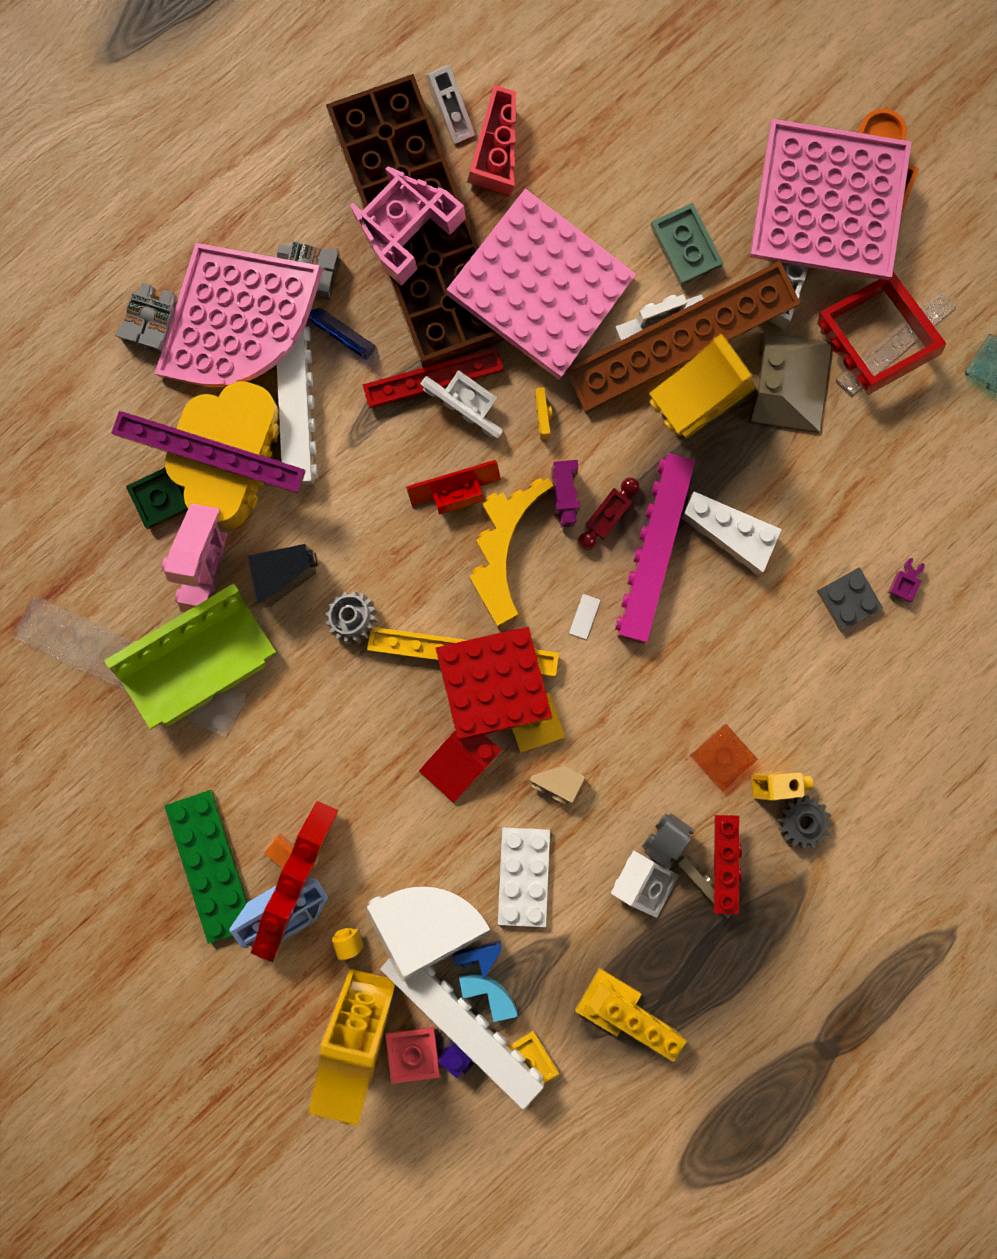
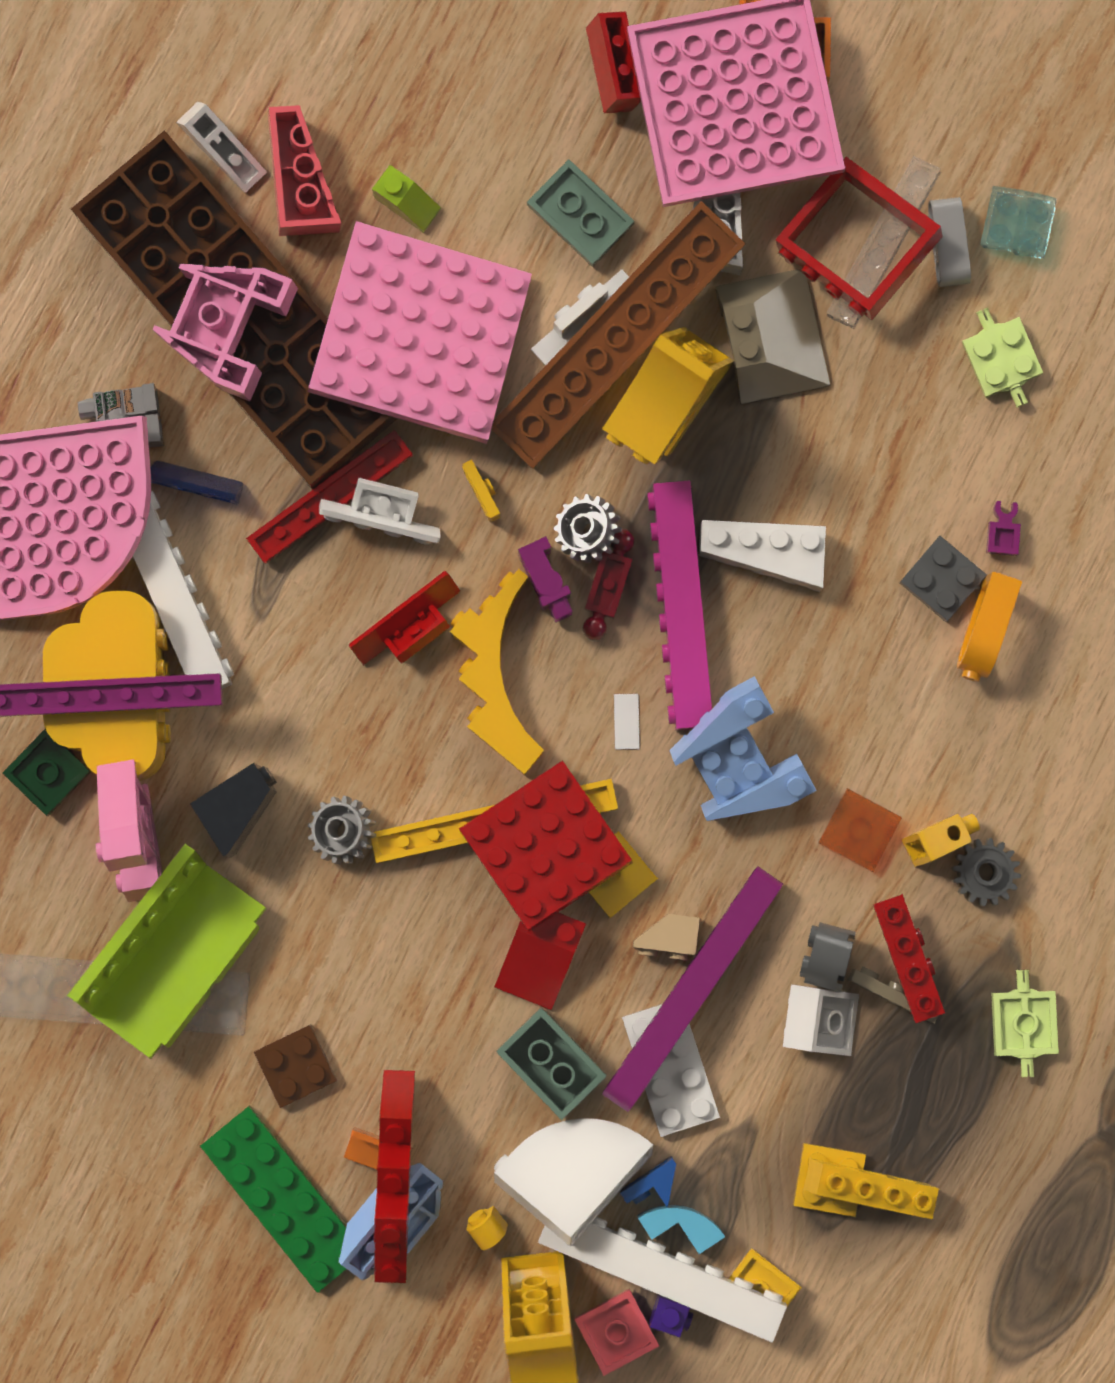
camera: 15 degrees left, 0 degrees up
none -> reddish brown plate [254,1024,337,1108]
none -> lime slope [372,165,441,233]
none -> sand green brick [496,1007,607,1120]
none -> light grey gear [554,494,622,563]
none -> red brick [586,11,641,114]
none -> magenta beam [602,866,783,1112]
none -> light blue wedge [670,676,817,821]
none -> light grey beam [928,197,971,287]
none -> light orange window [957,571,1022,682]
none -> yellowish green plate [962,308,1043,408]
none -> yellowish green plate [991,970,1059,1077]

